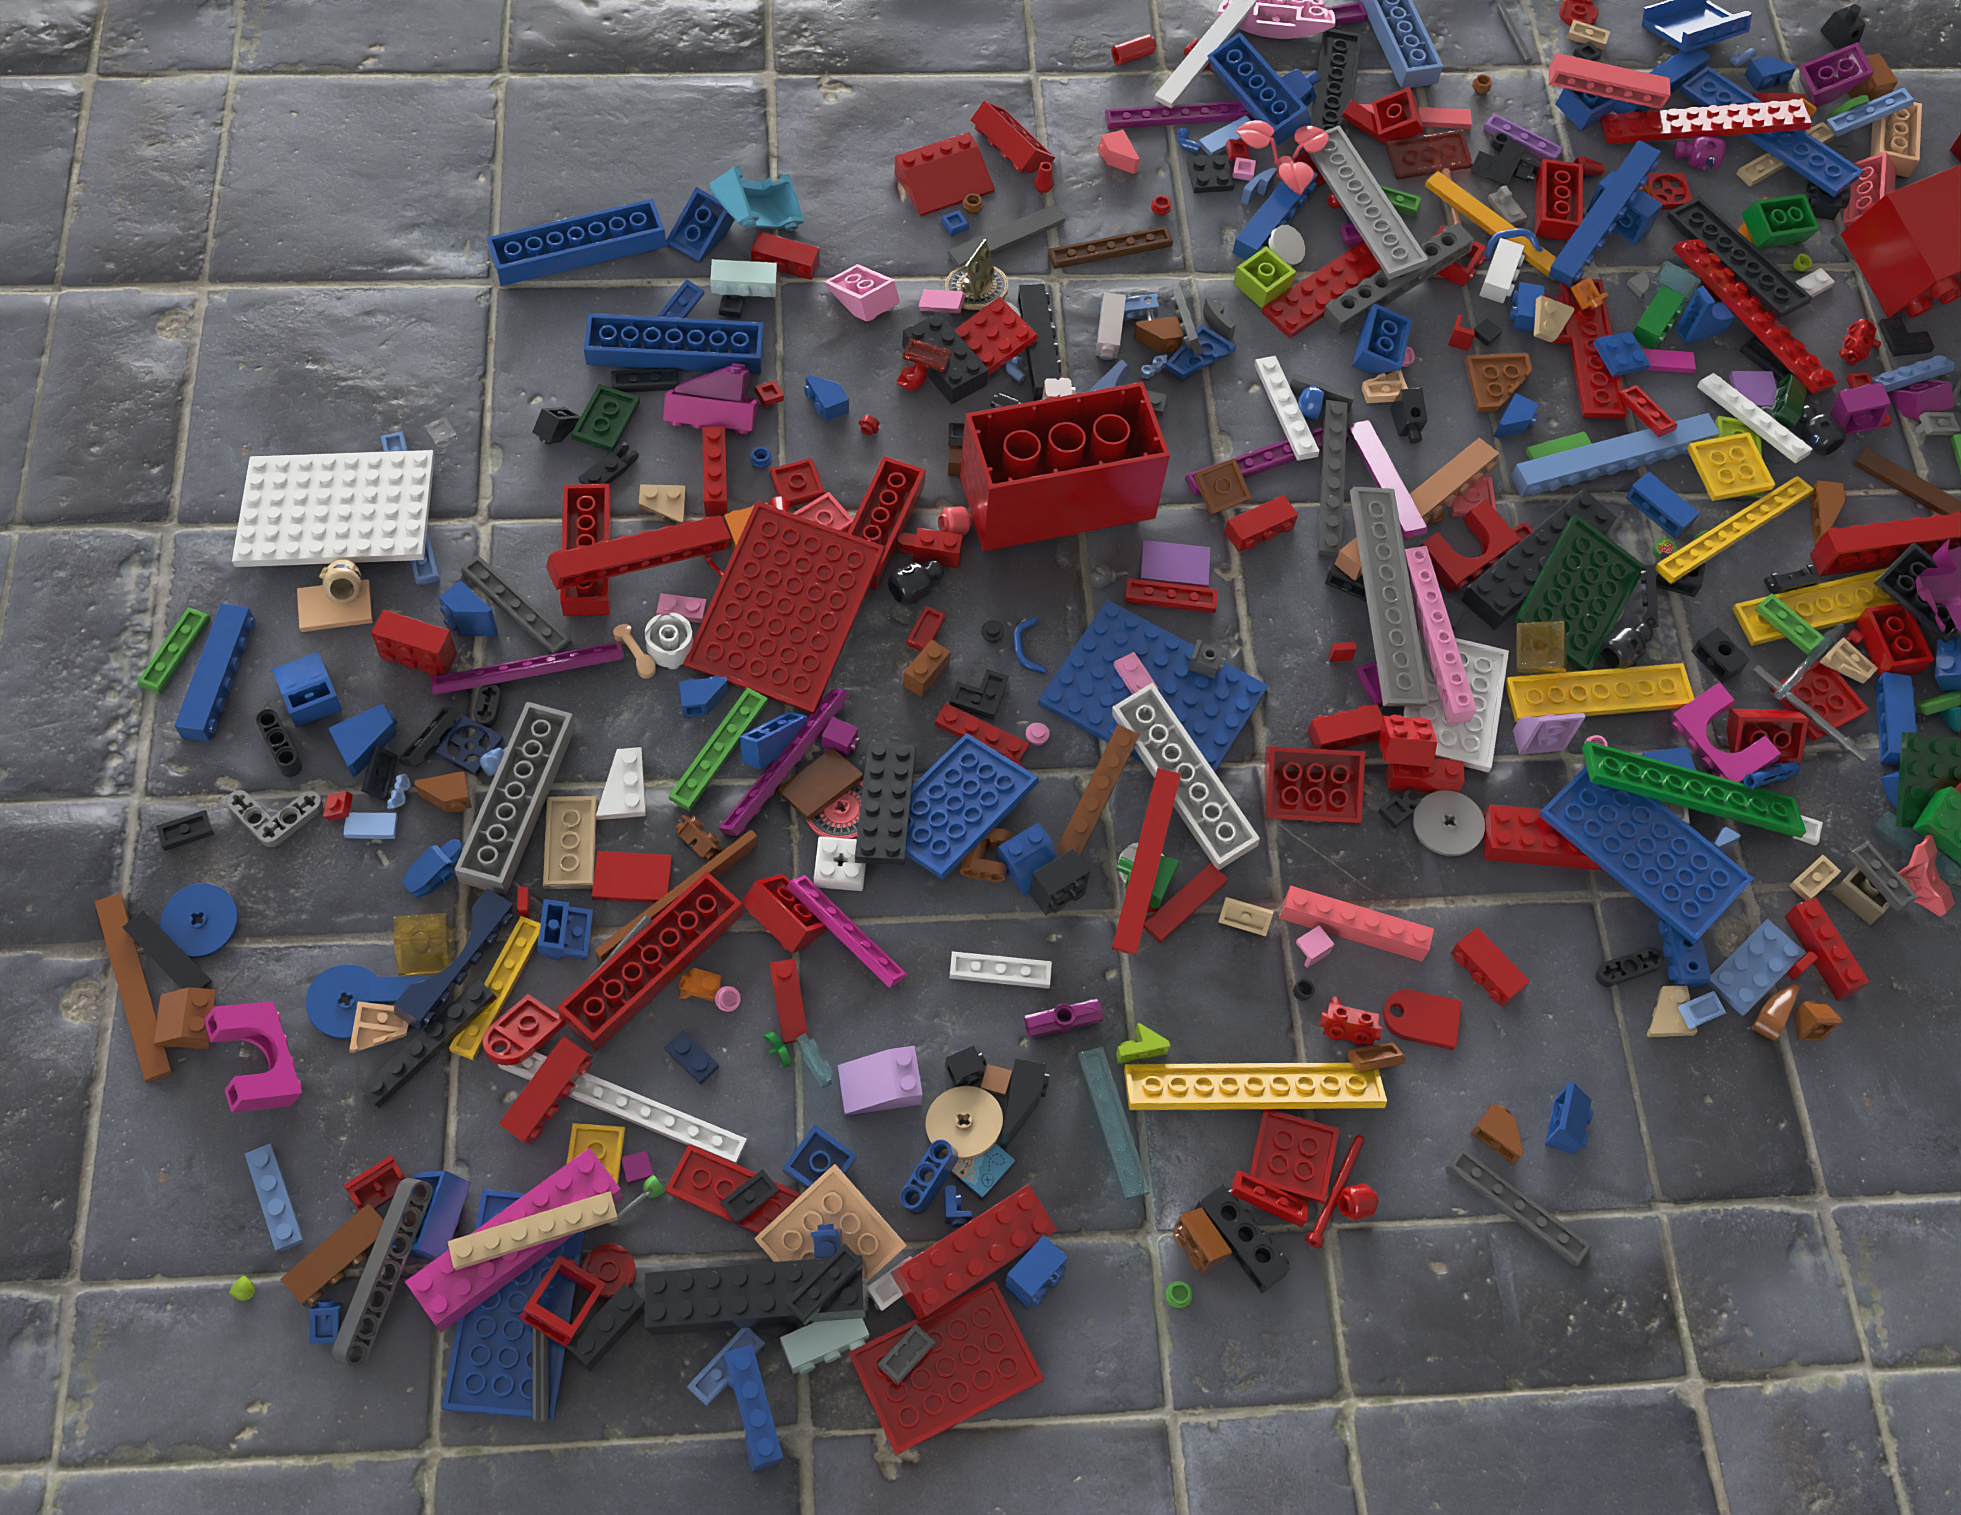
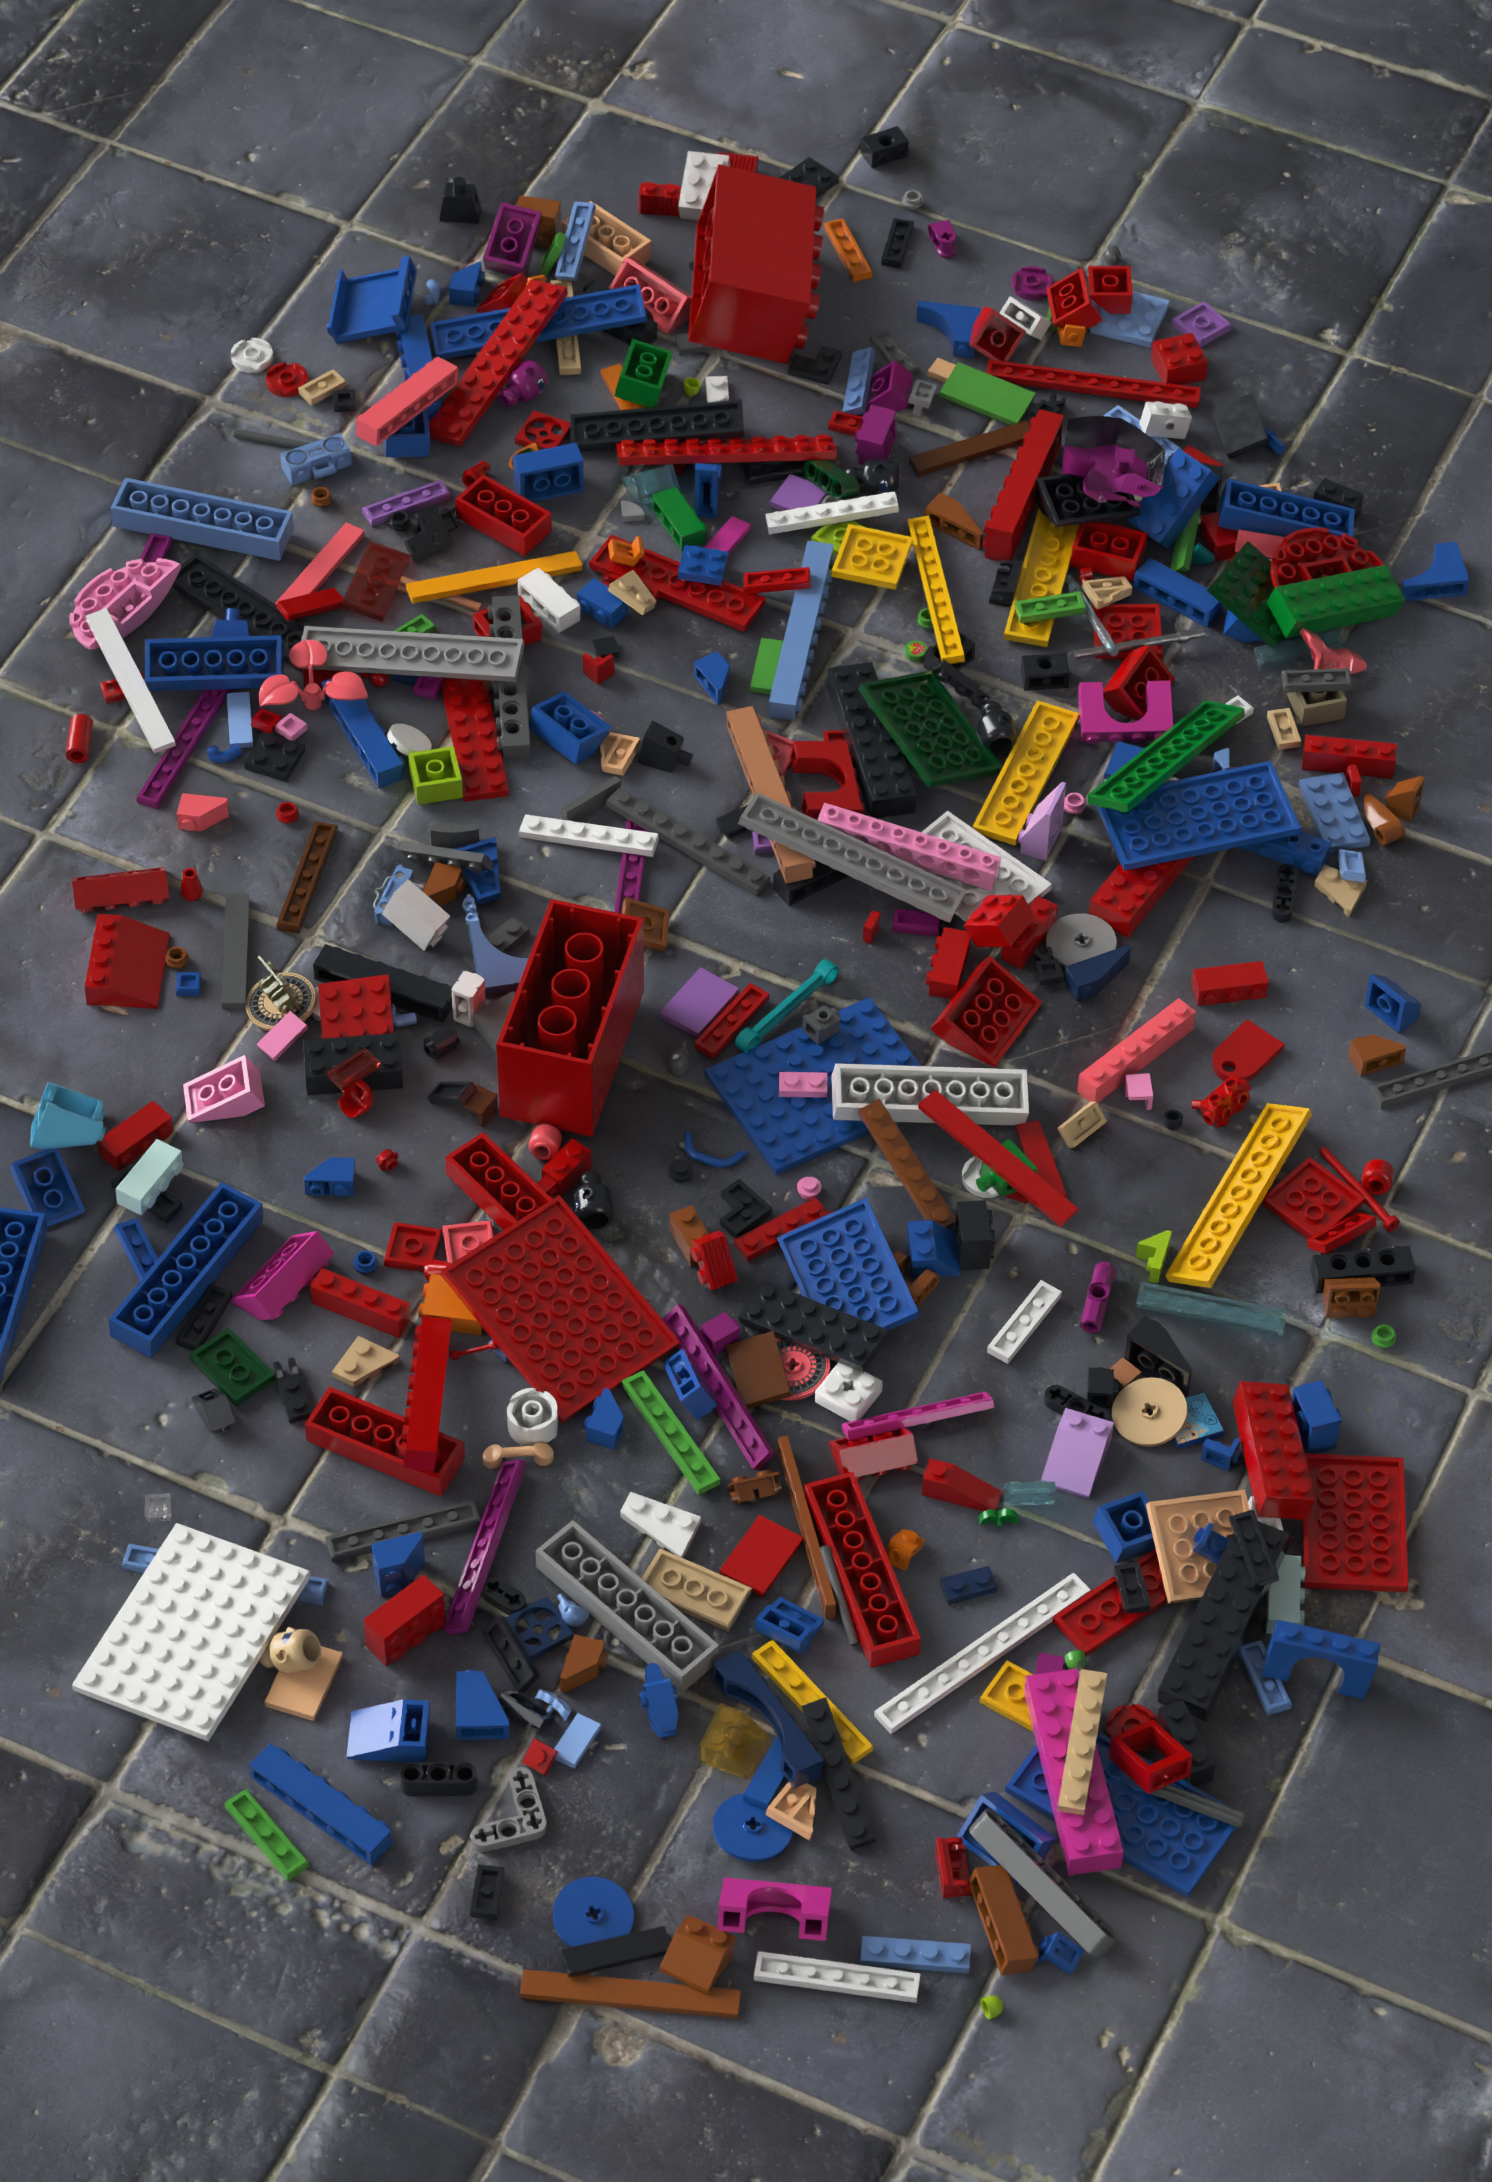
camera: 55 degrees left, 10 degrees down
red tile [483,994,566,1066] -> none
red brick [499,1037,593,1144] -> none
red tile [517,887,531,919] -> none
bright pink plate [656,593,707,623] -> none
magenta slope [675,363,750,402] -> none
bright pink plate [715,986,741,1012] -> none
red plate [754,380,784,407] -> none
dark grey plate [878,1324,936,1385] -> none
blue beam [900,1139,958,1214] -> none
red tile [906,605,946,651] -> none
red brick [1224,495,1298,552] -> none
medium blue slope [1241,167,1277,206] -> none
blue hair [1298,386,1324,421] -> none
dark orange tile [1347,1042,1406,1072] -> none
tile [1348,420,1427,538] -> none
red slope [1372,87,1424,140] -> none
dark orange plate [1464,353,1532,412] -> none
blue animal [1485,228,1543,260] -> none
light grey hinge [1487,186,1527,226] -> none
clear yellow slope [1516,621,1567,674] -> none
blue brick [1549,140,1661,288] -> none
blue brick [1626,472,1700,540] -> none
blue pin [1743,761,1800,789] -> none
red brick [1839,318,1881,366] -> none
none -> medium blue piece [280,433,352,486]
none -> red brick [691,1231,738,1290]
none -> teal piece [735,959,839,1053]
none -> white plate [754,1951,920,2003]
none -> black beam [1044,1385,1111,1421]
none -> dark blue slope [1064,945,1131,1001]

